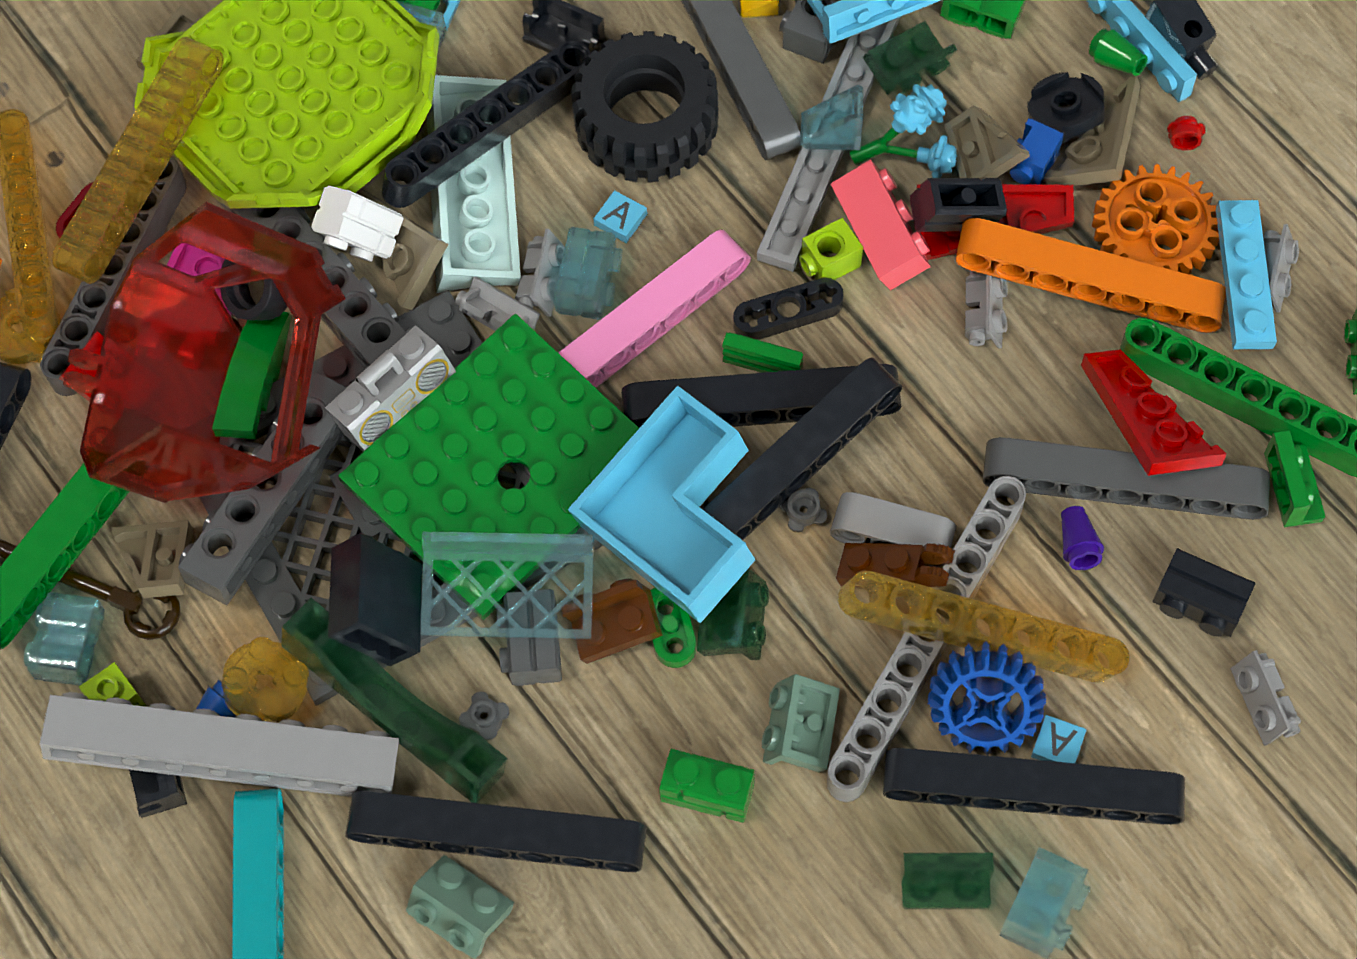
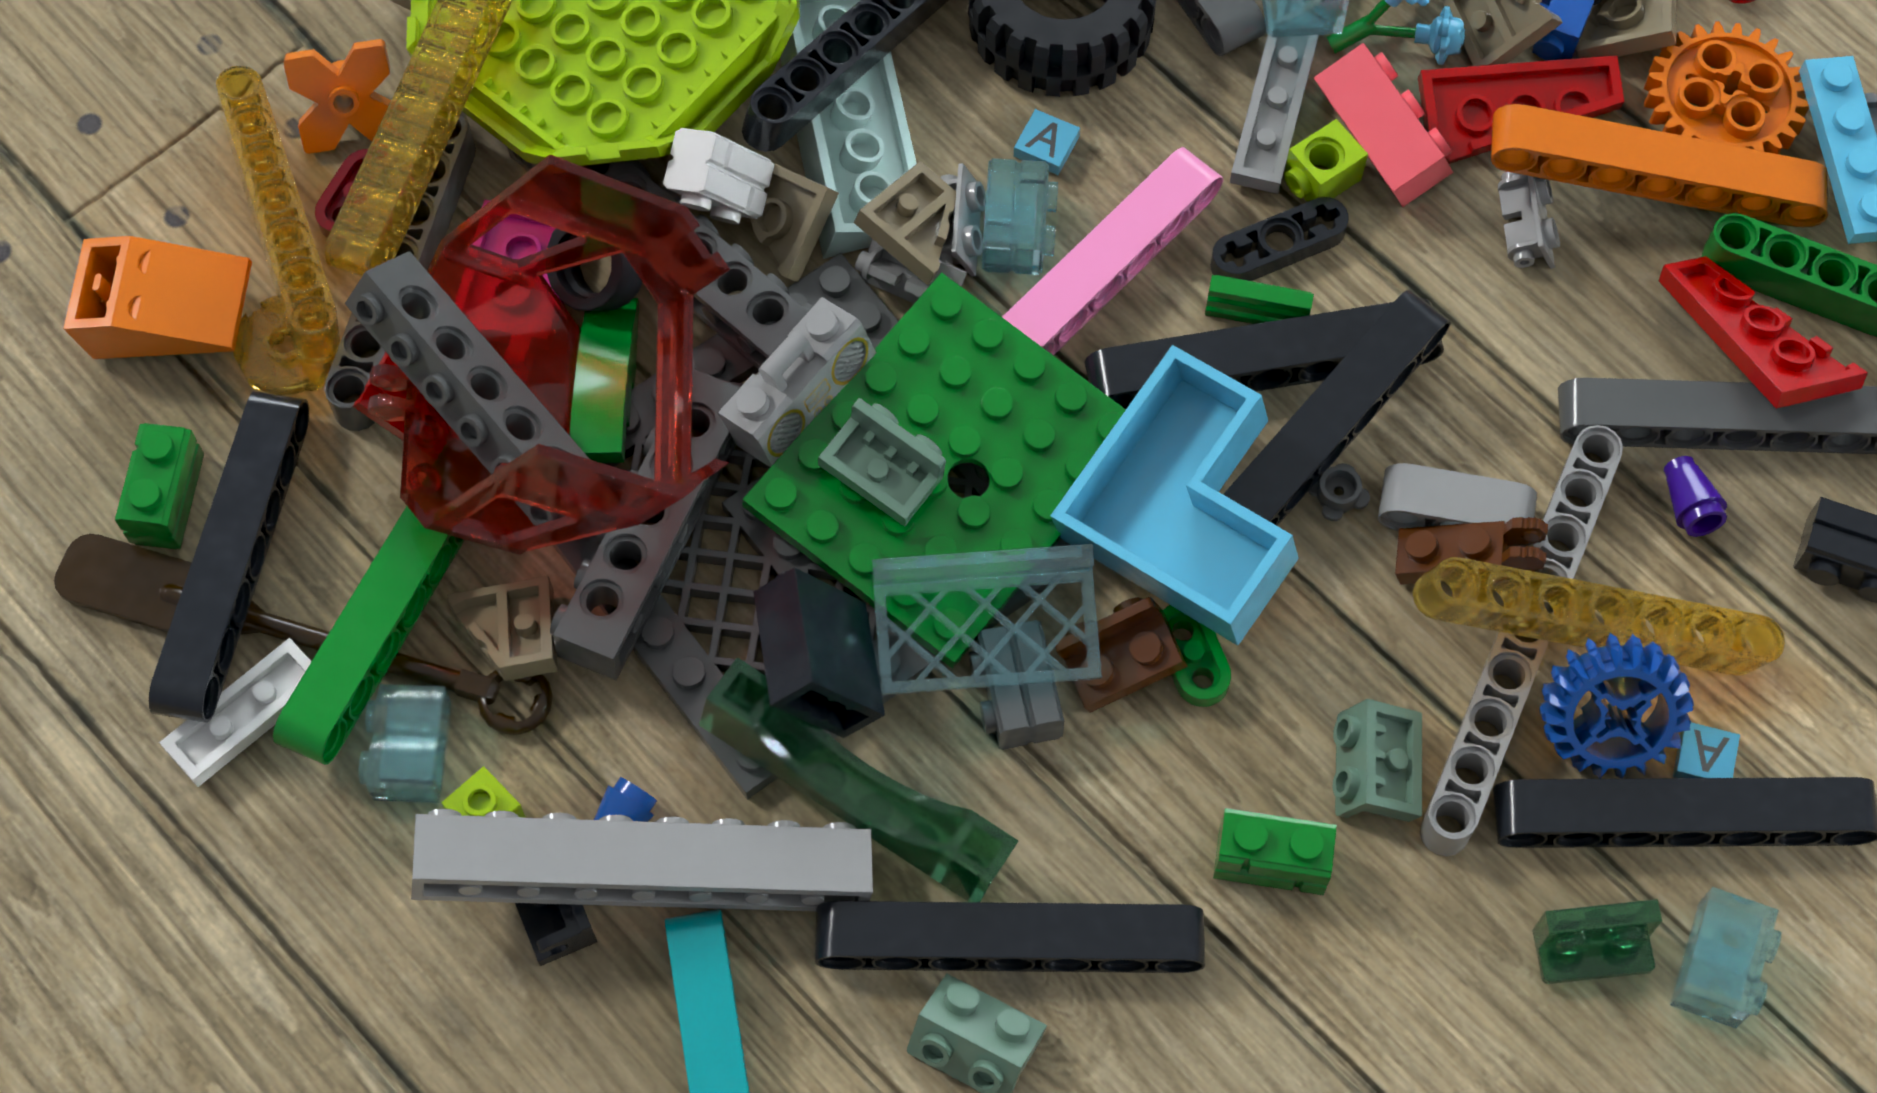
camera: 10 degrees left, 0 degrees up
clear yellow plate [222,637,309,723] -> none
dark grey plate [459,692,509,740] -> none
clear green bracket [697,568,769,660] -> none
black brick [910,178,1007,232] -> none
none -> orange plant [284,39,404,154]
none -> dark grey brick [345,251,617,544]
none -> sand green bracket [818,398,946,527]
none -> dark tan wing [854,161,956,285]

